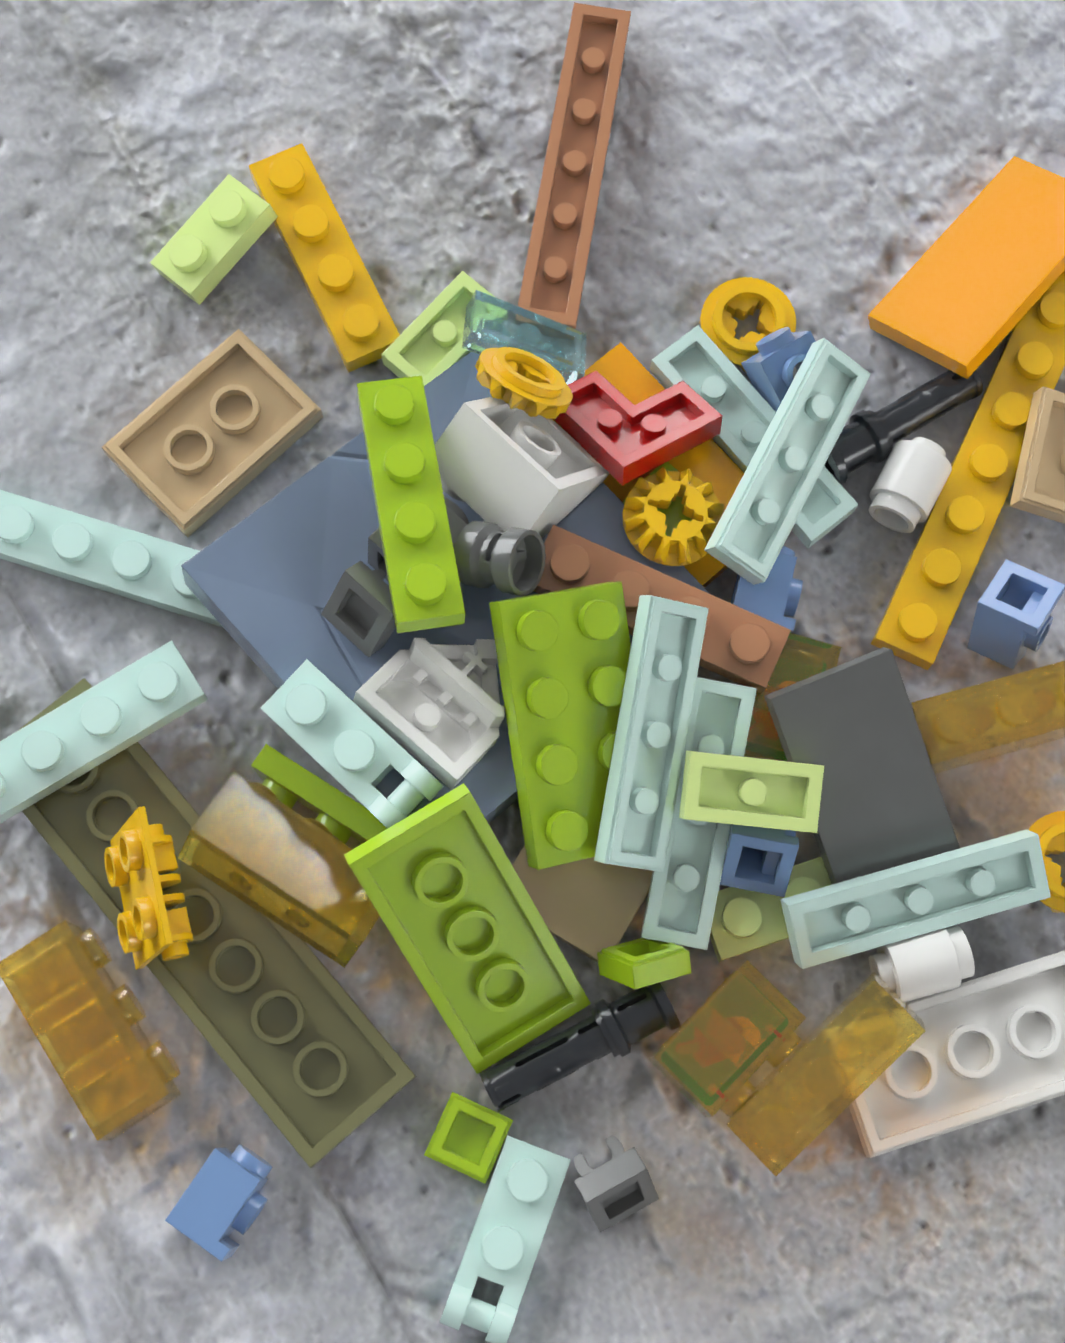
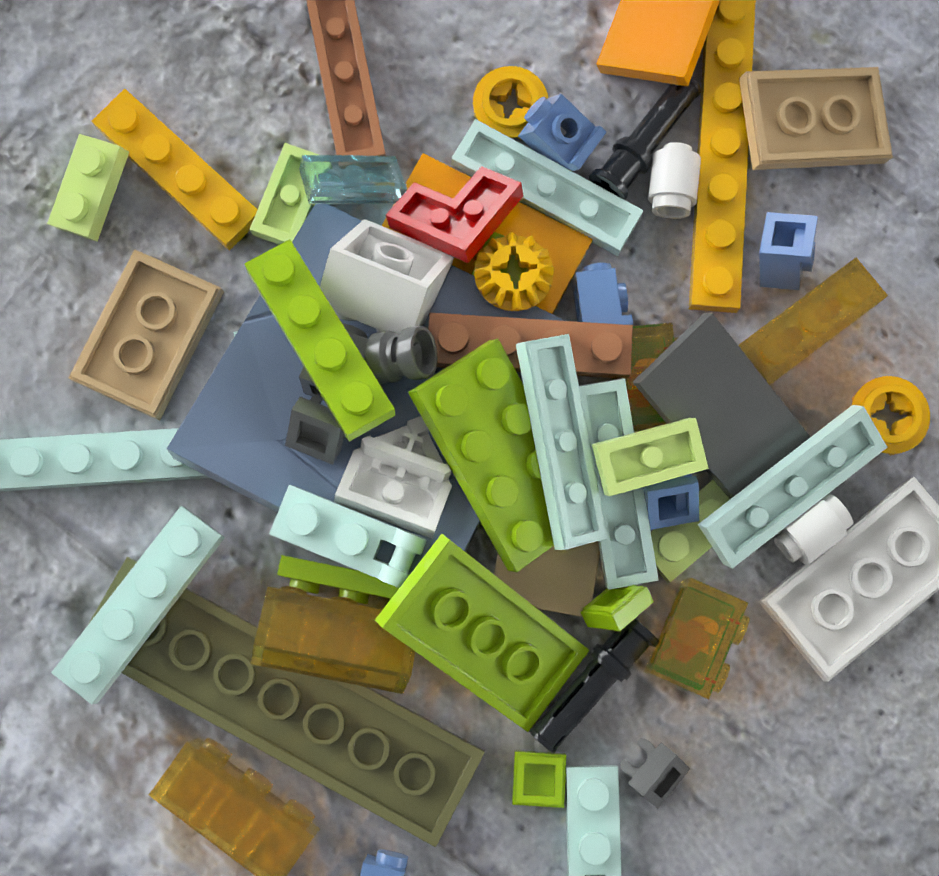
camera: 15 degrees left, 5 degrees up
yellow hinge [104,806,194,970] -> none
yellow gear [475,347,573,419] -> none
light aqua tile [704,338,871,585] -> none
clear yellow brick [726,972,926,1176] -> none

